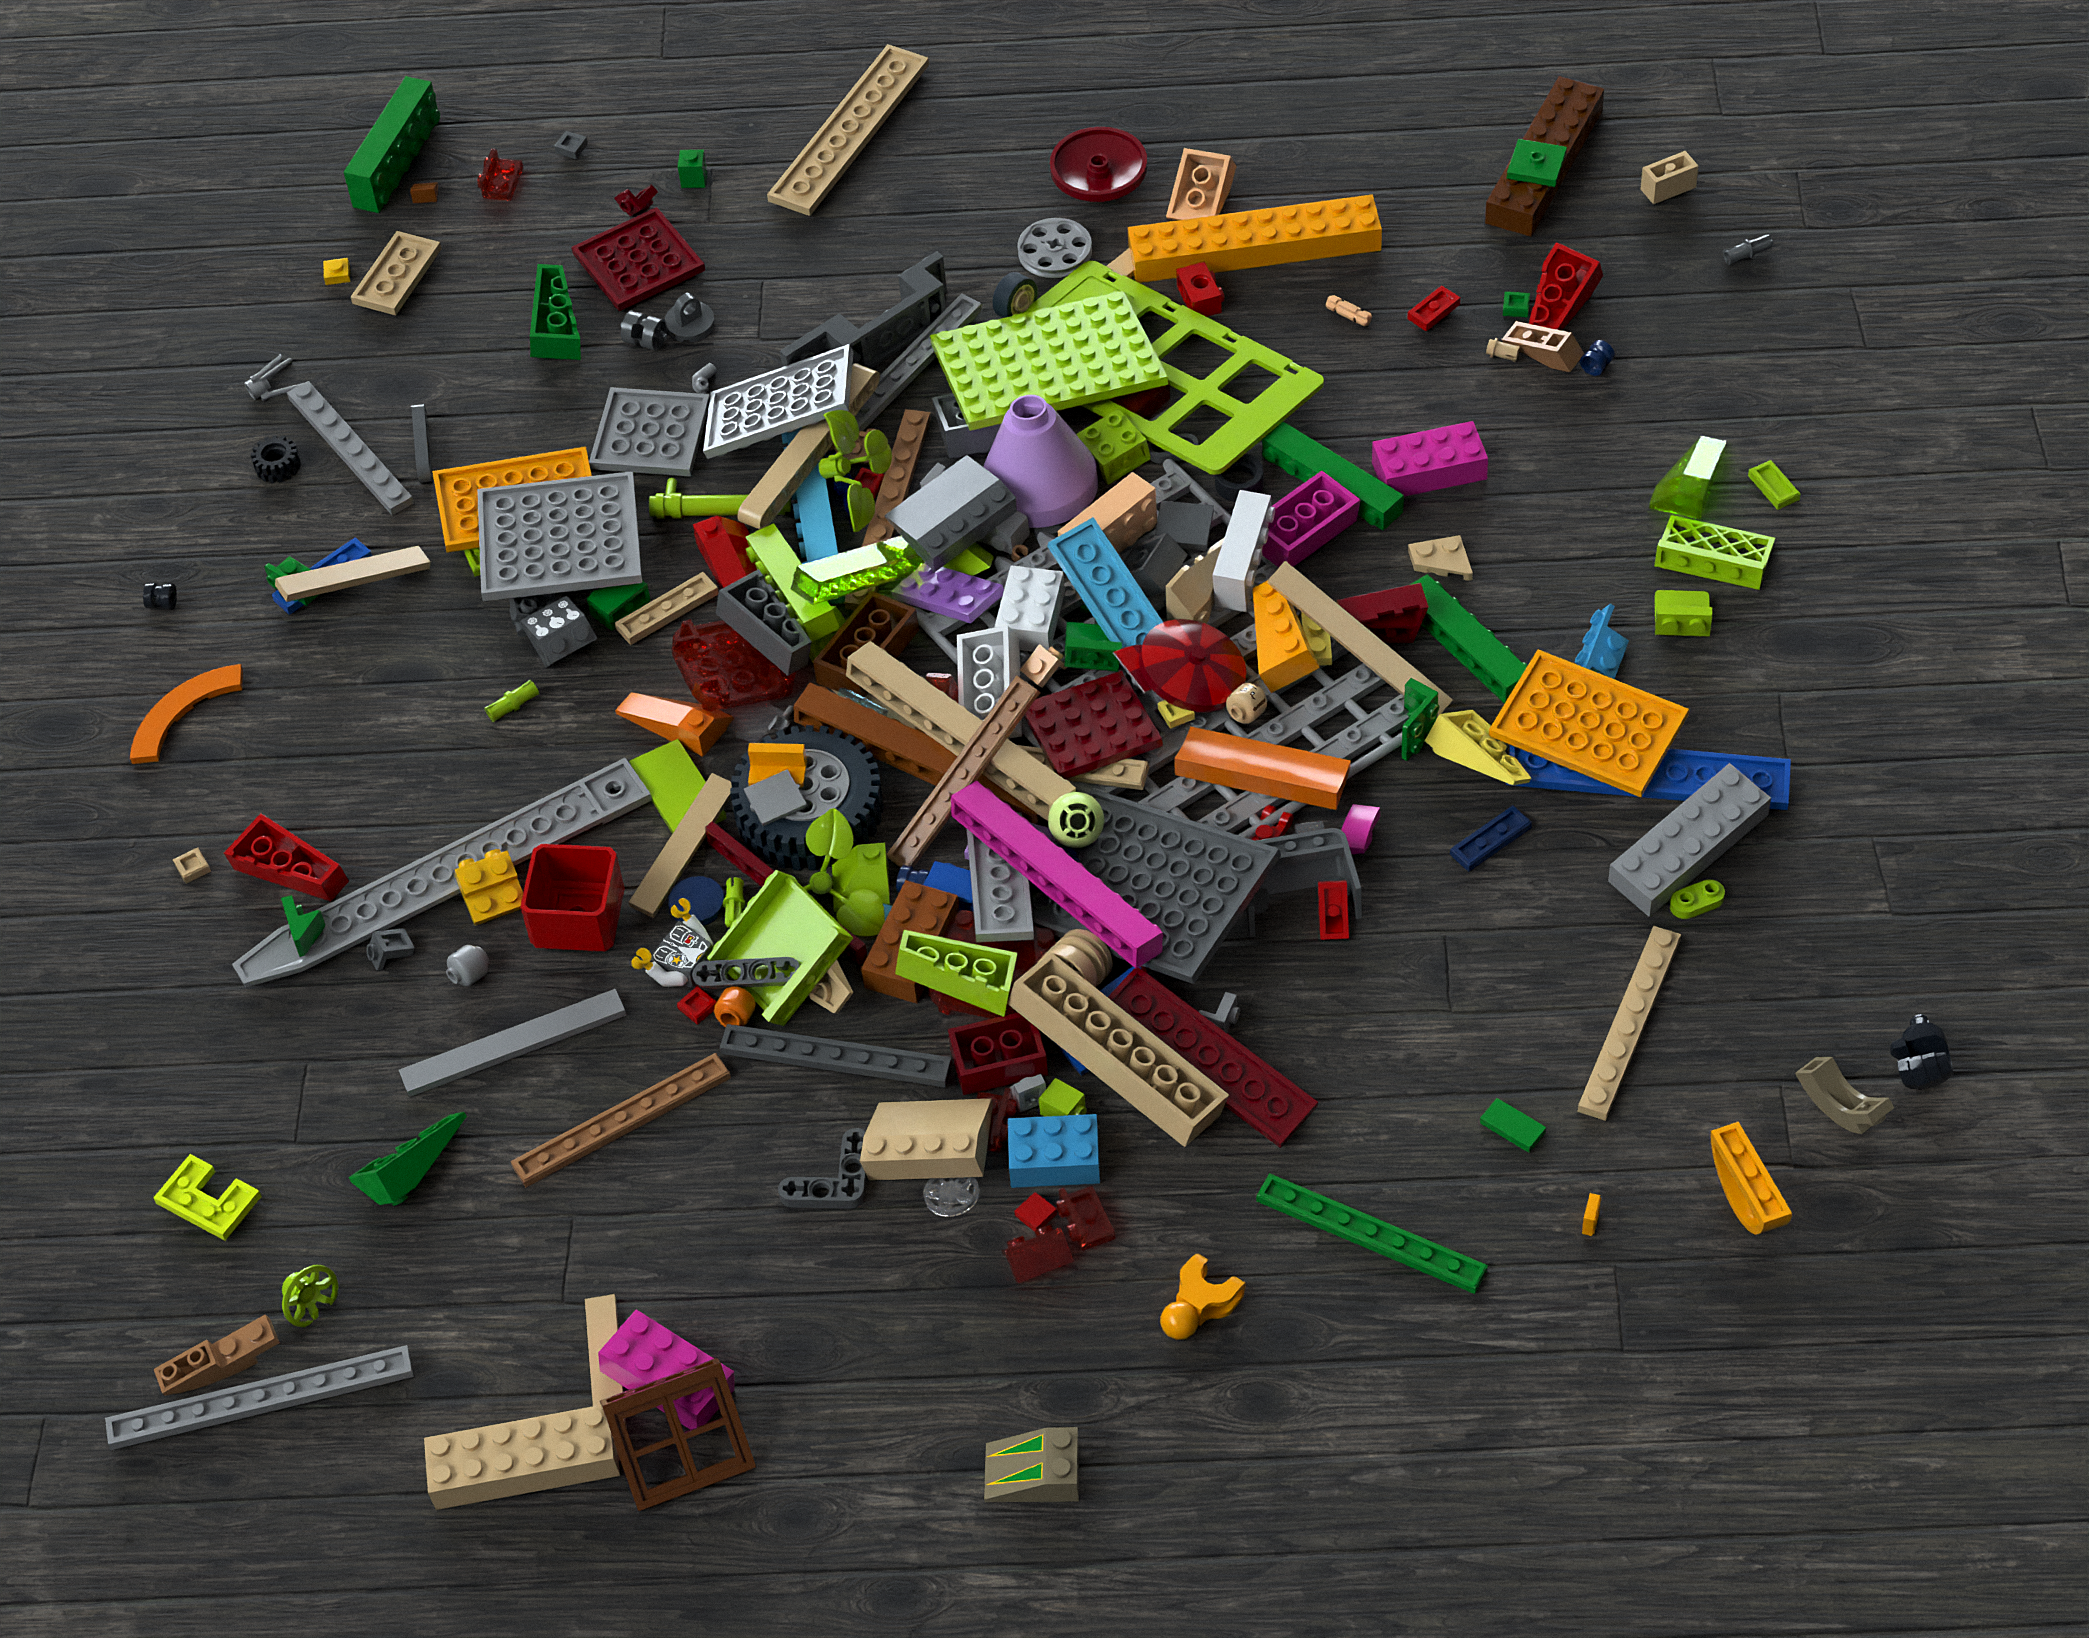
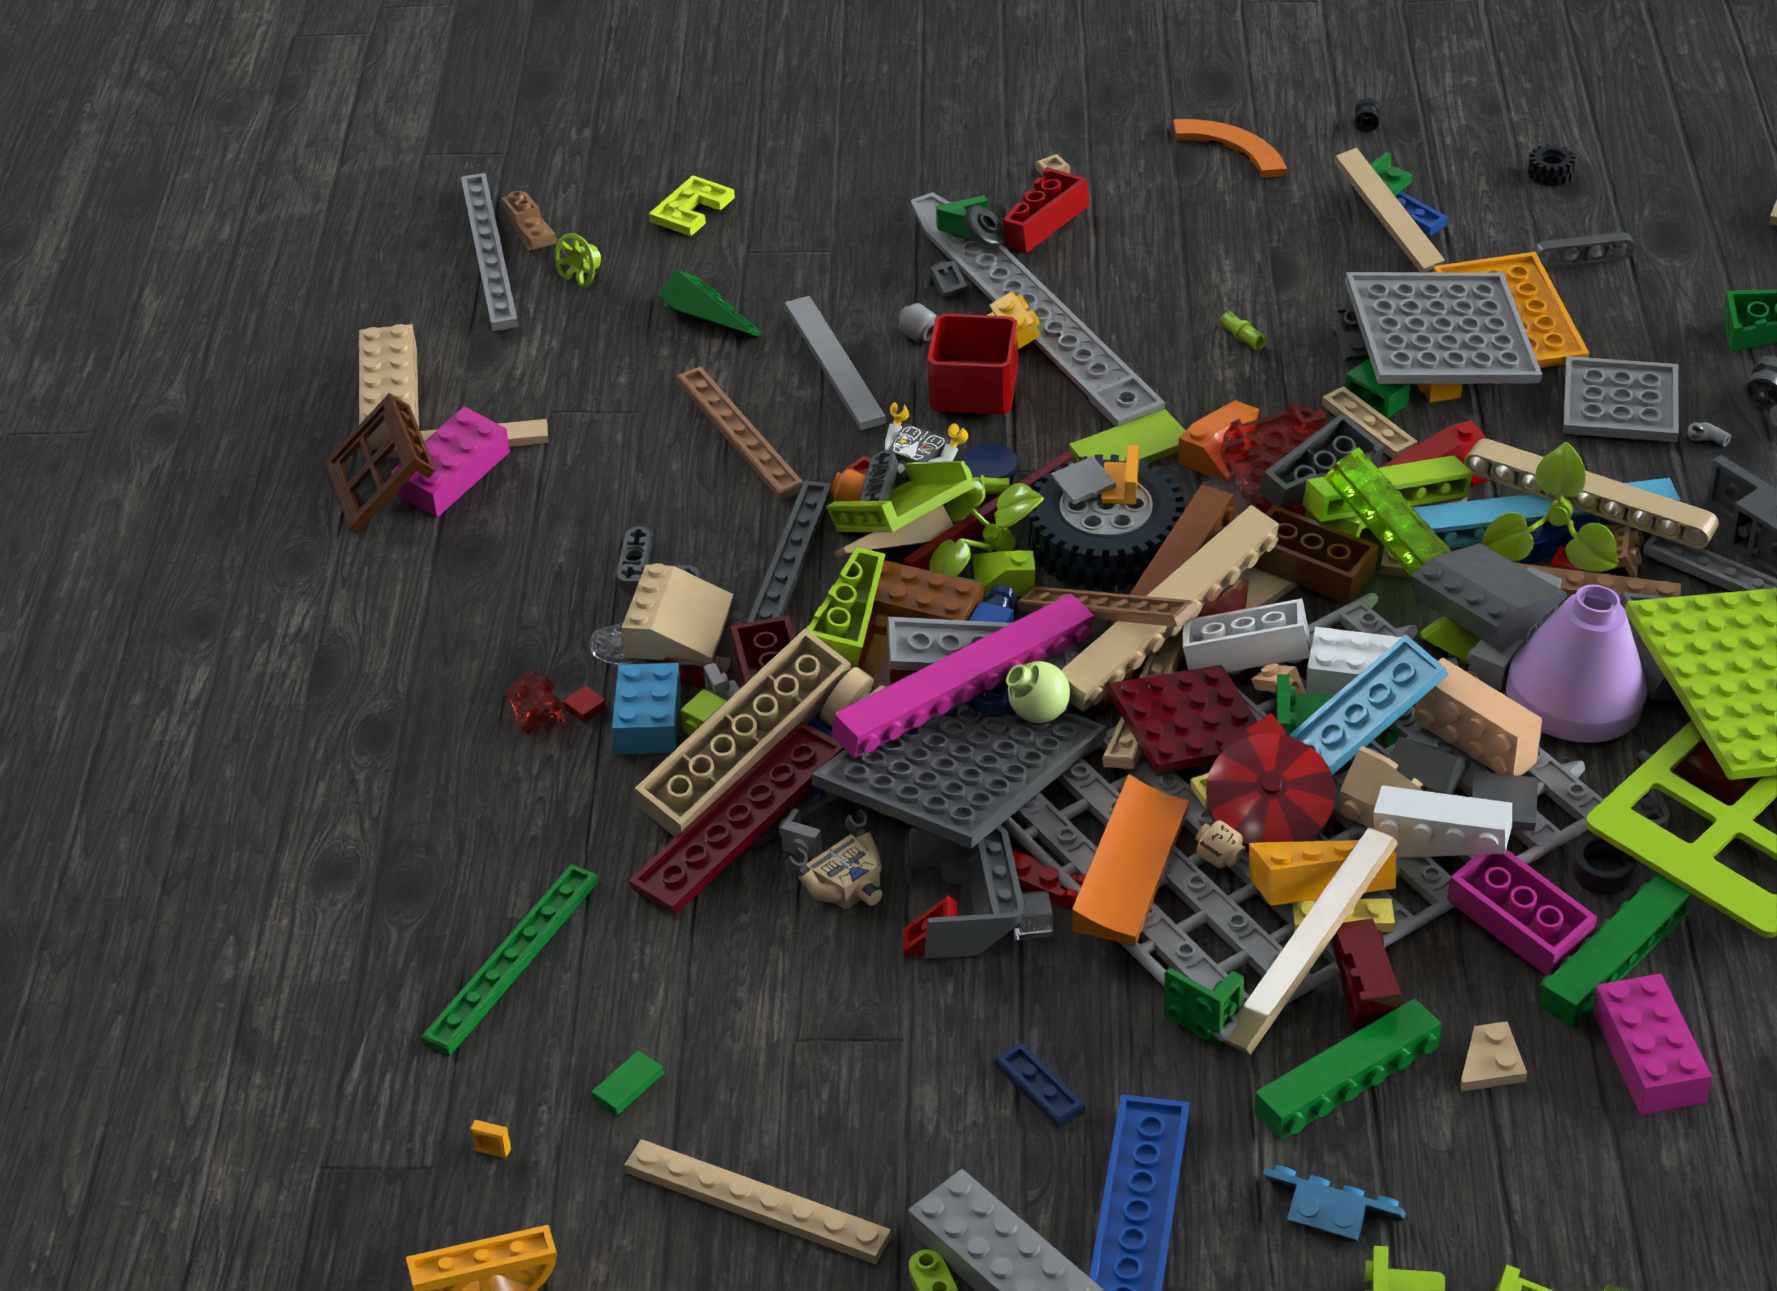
camera: 90 degrees right, 10 degrees down
light grey plant [244,355,303,401] -> none
light grey plate [287,381,414,516] -> none
dark grey slope [520,596,598,668] -> none
tan tile [629,773,732,918] -> none
lime cylinder [649,478,791,519] -> none
light grey plate [703,344,853,459] -> none
medium lavender plate [891,563,1004,624] -> none
dark tan slope [984,1427,1079,1502] -> none
clear red bracket [1056,1185,1115,1251] -> none
lime bracket [1077,409,1150,485] -> none
light orange piece [1160,1254,1246,1340] -> none
dark pink slope [1341,804,1380,854] -> none
light yellow wedge [1425,710,1531,785] -> none
light orange plate [1489,649,1689,797] -> none
none -> tan torso [785,809,882,909]
none -> pearl dark grey wheel [964,205,1006,247]

